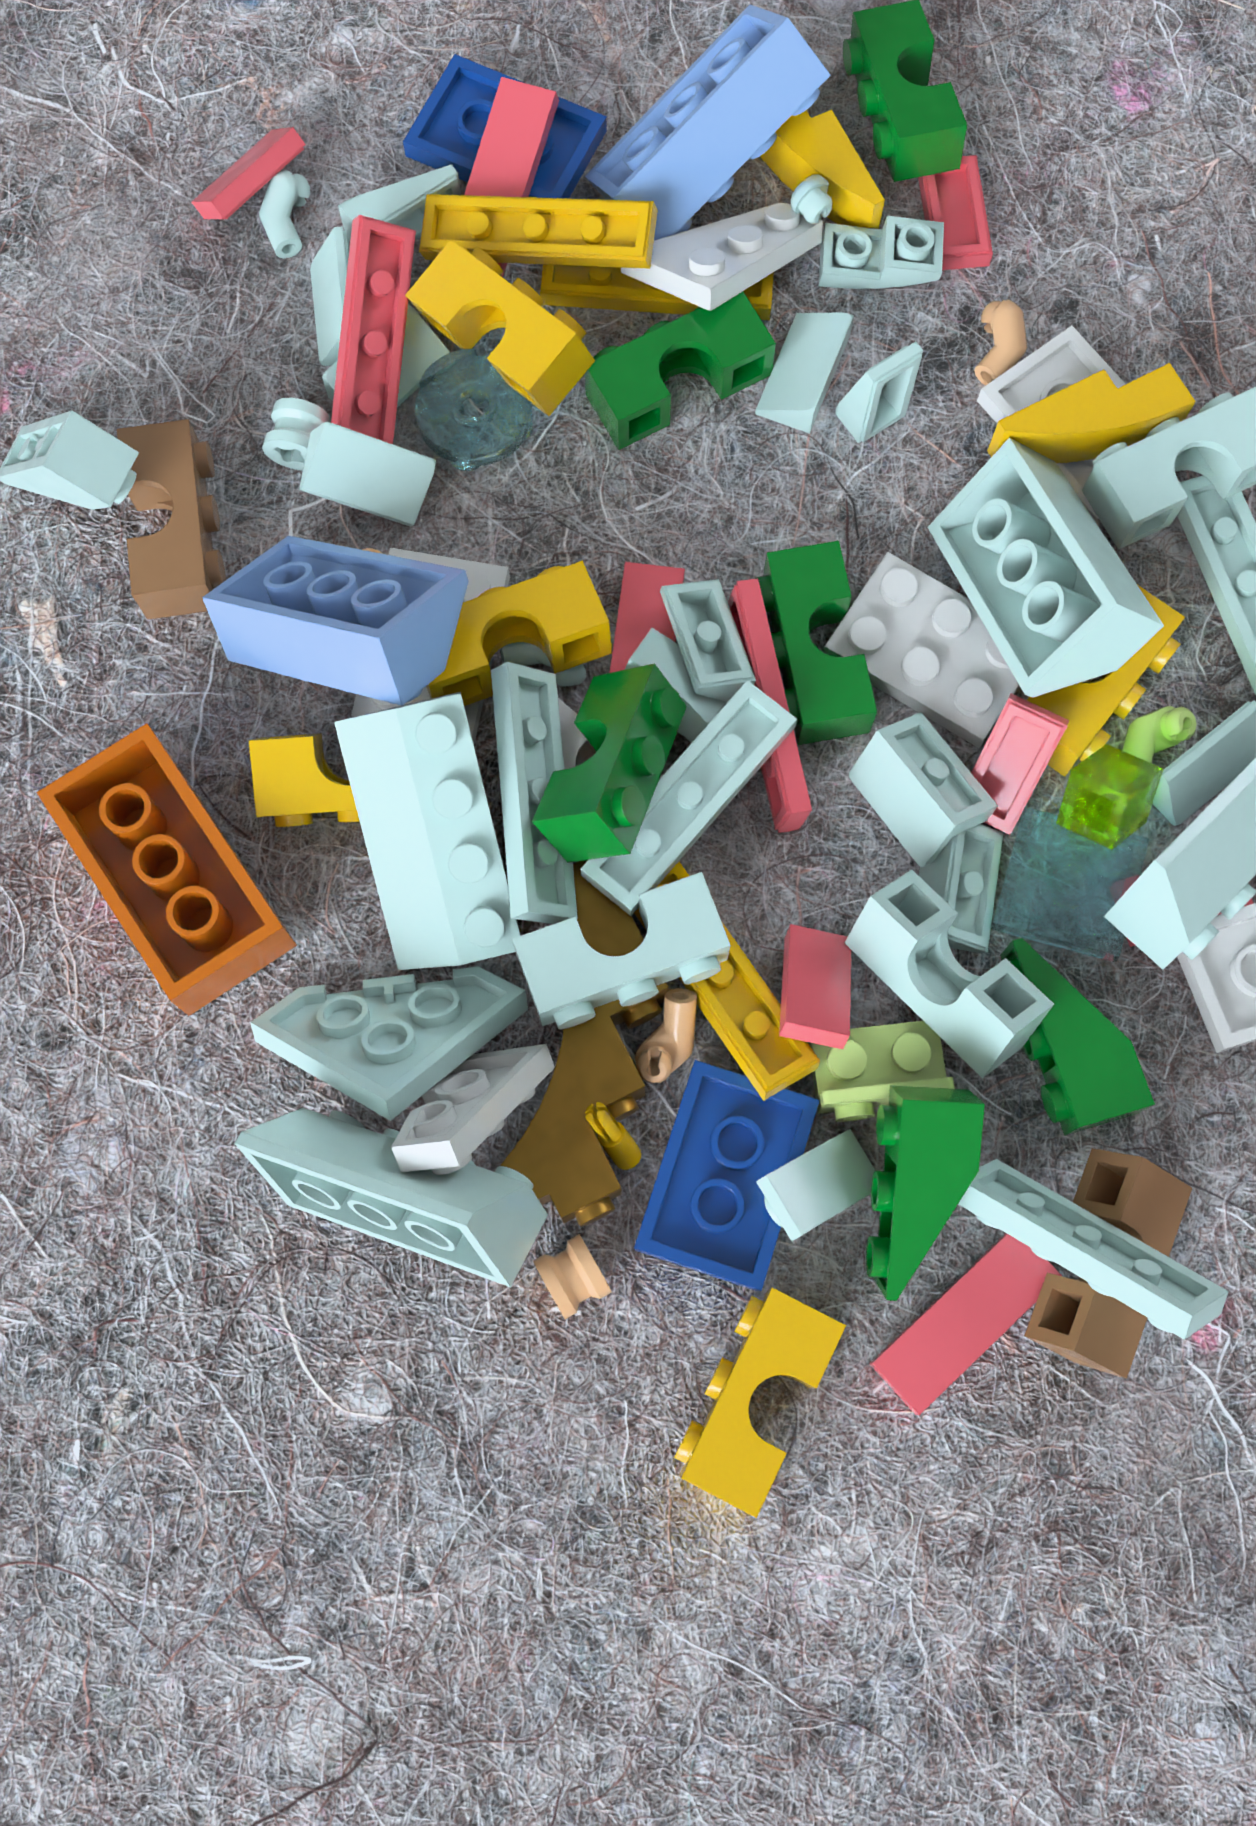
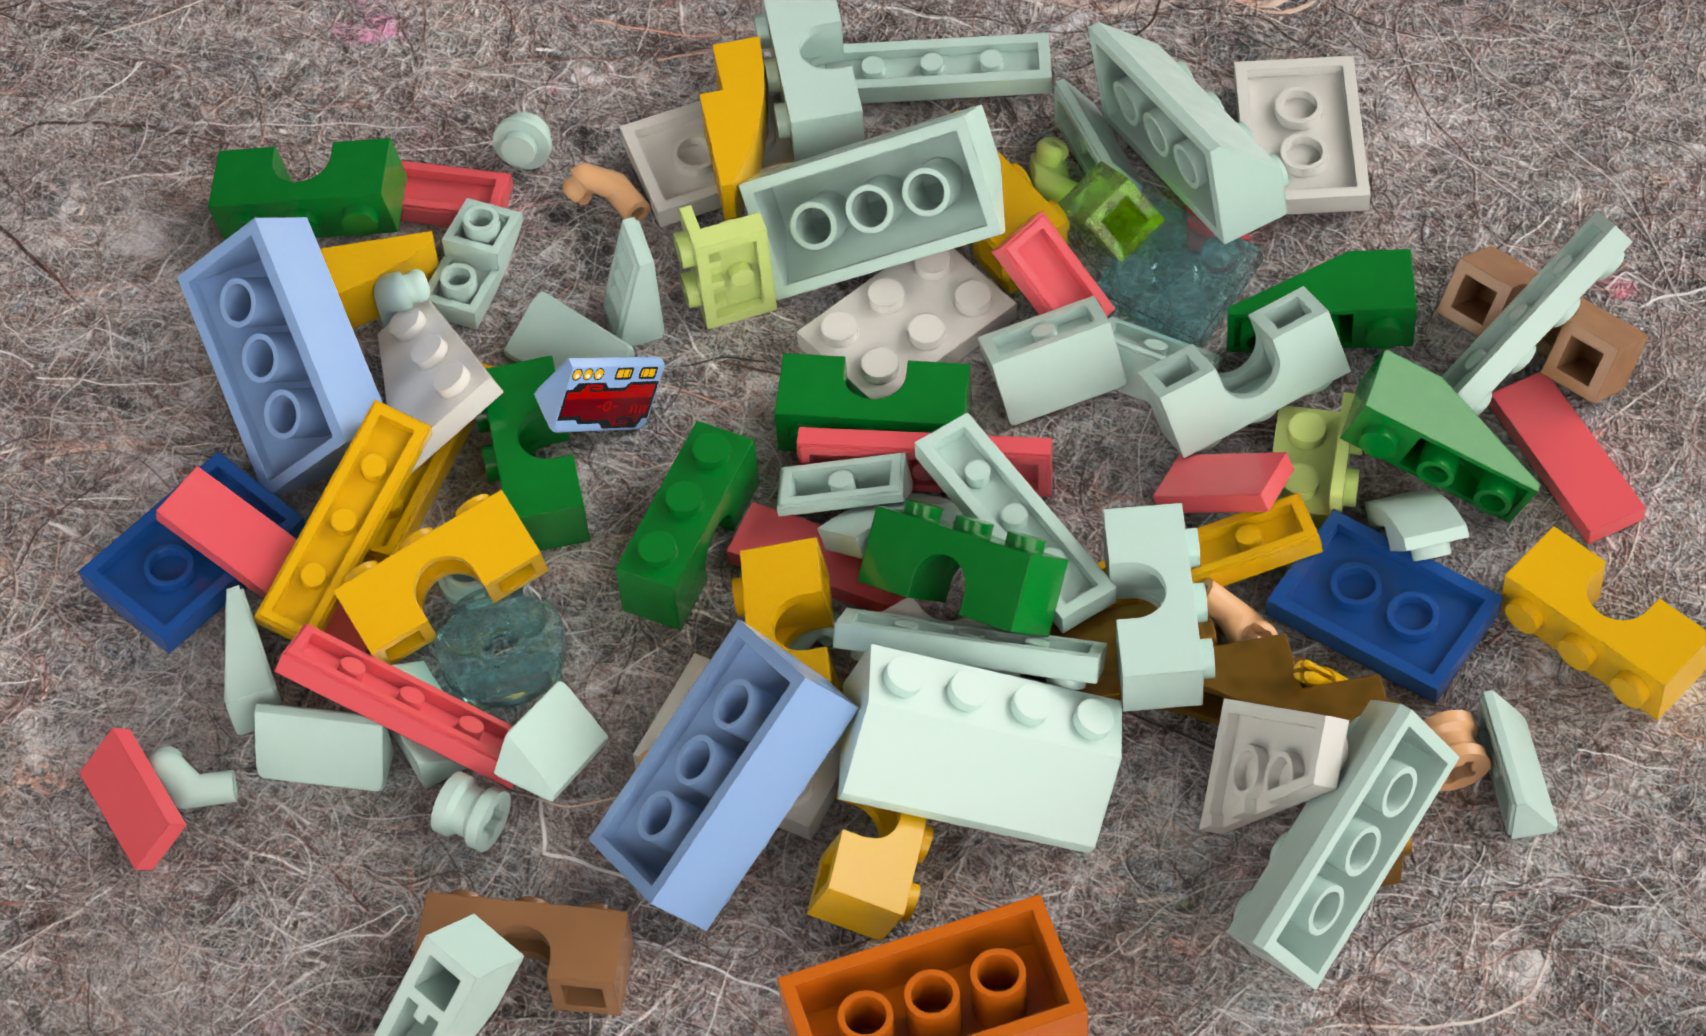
camera: 70 degrees left, 20 degrees down
light aqua plate [250,966,528,1121] -> none
none -> light aqua plate [493,112,552,170]
none -> slope [534,356,665,433]
none -> green arch [615,421,760,631]
none -> yellowish green bracket [673,205,777,330]
none -> light aqua slope [1477,690,1558,839]

